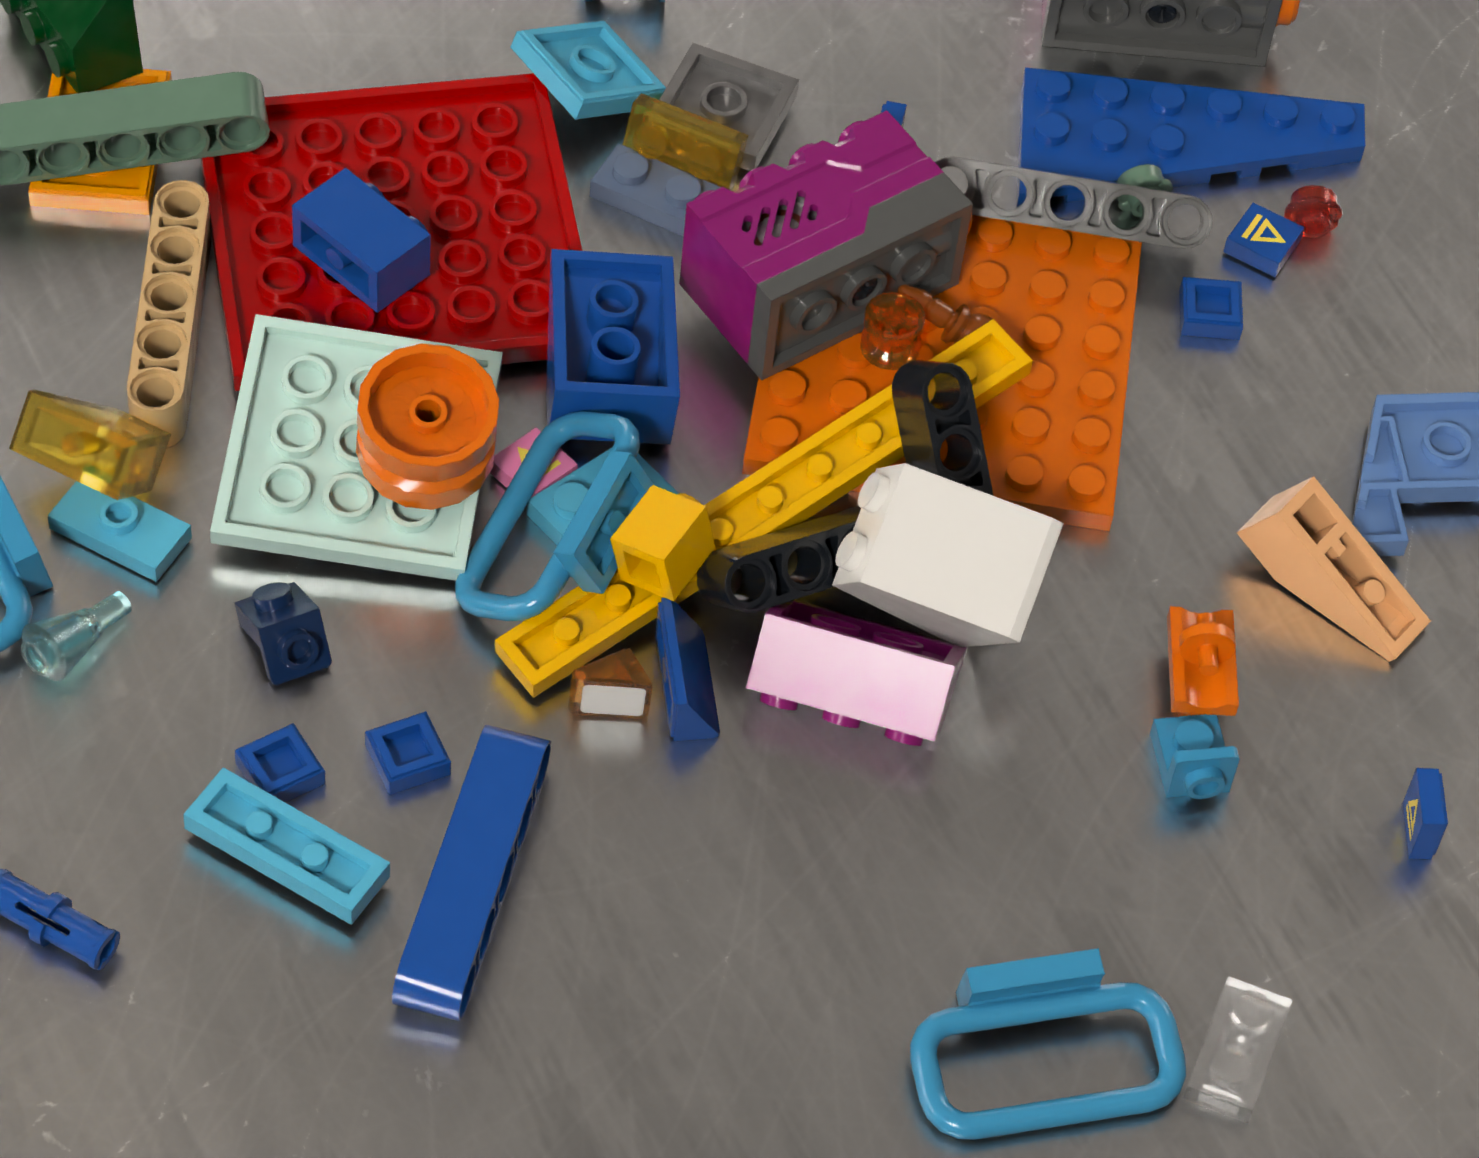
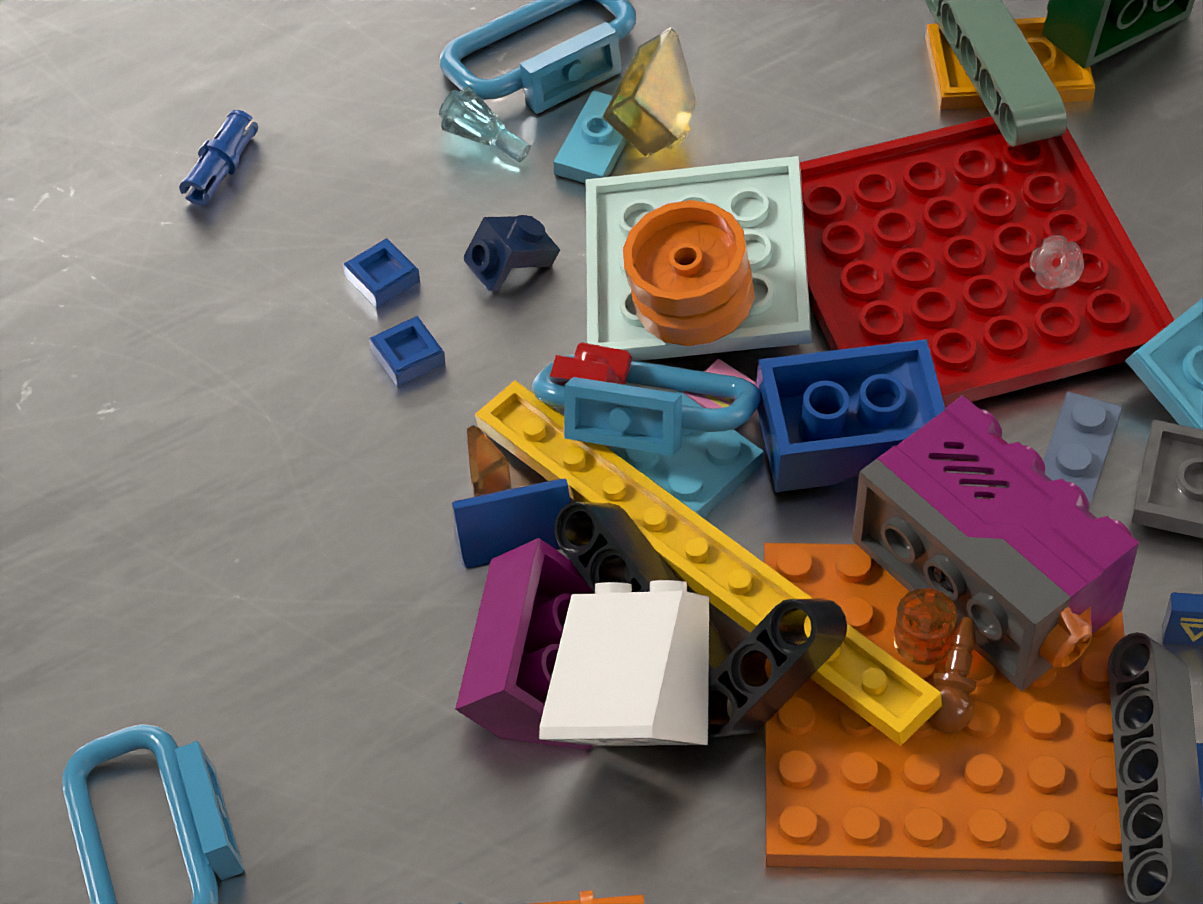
camera: 90 degrees right, 0 degrees up
tan beam [127,180,211,450] -> none
medium azure plate [183,767,390,925] -> none
blue brick [292,168,431,313] -> none
blue beam [392,725,551,1021] -> none
yellow brick [610,485,716,601] -> none
clear yellow plate [623,93,749,190] -> none
none -> red bracket [550,342,632,386]
none -> clear plate [1030,235,1084,289]

